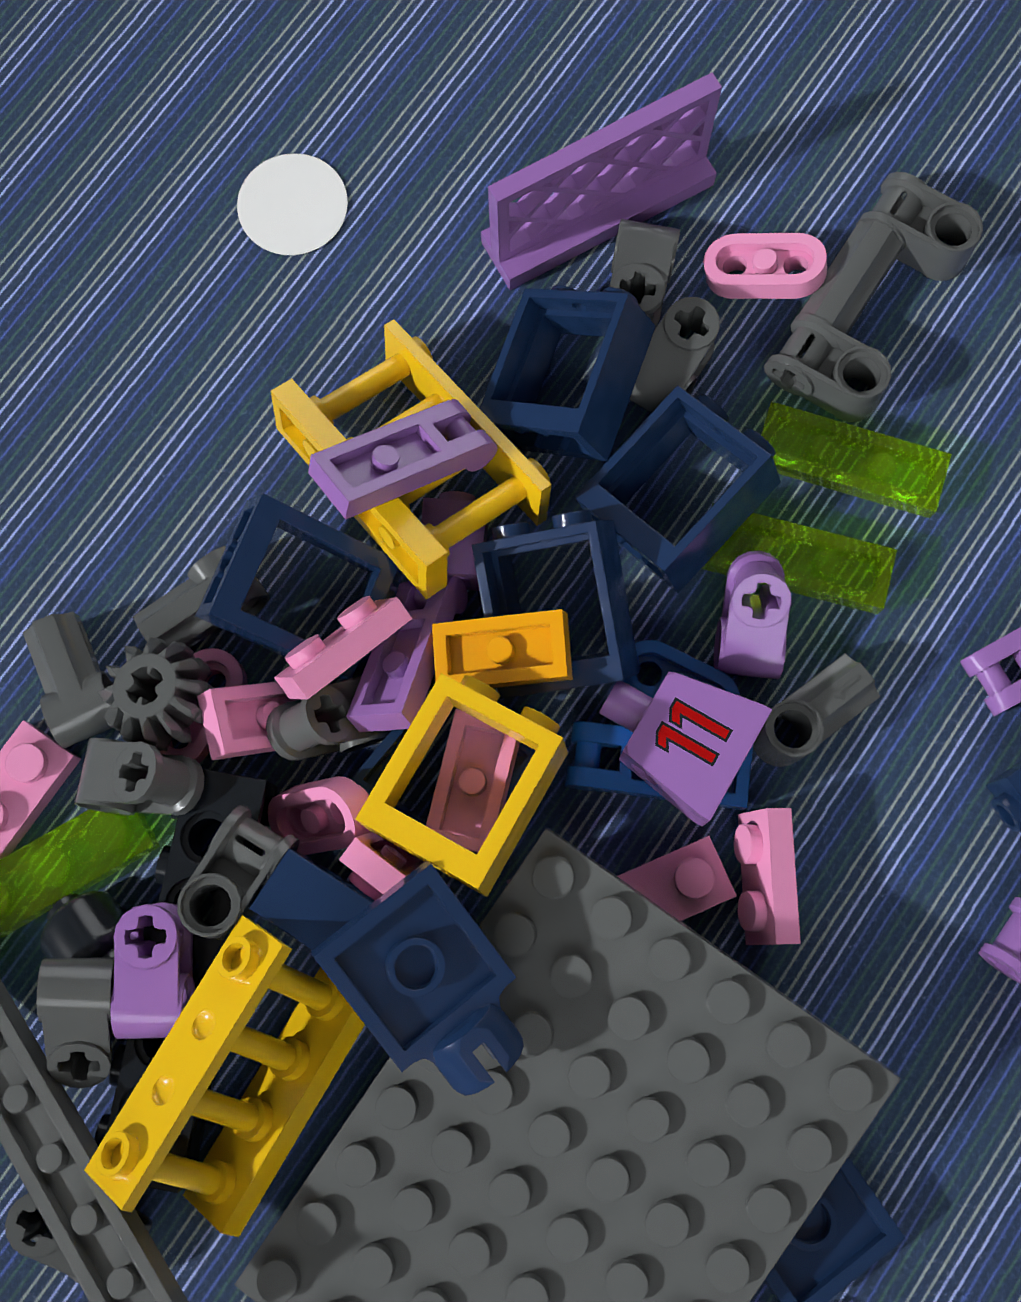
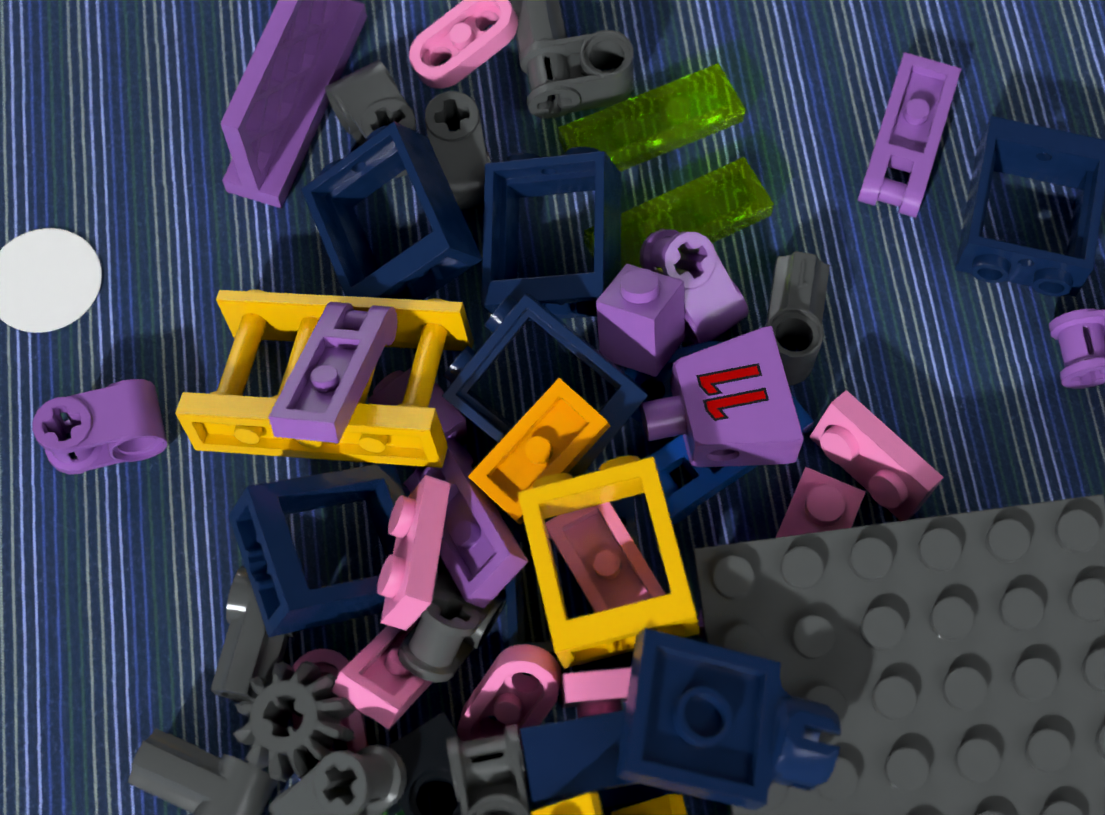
camera: 45 degrees left, 10 degrees down
none -> medium lavender piece [32,379,167,474]
none -> medium lavender brick [596,263,685,377]

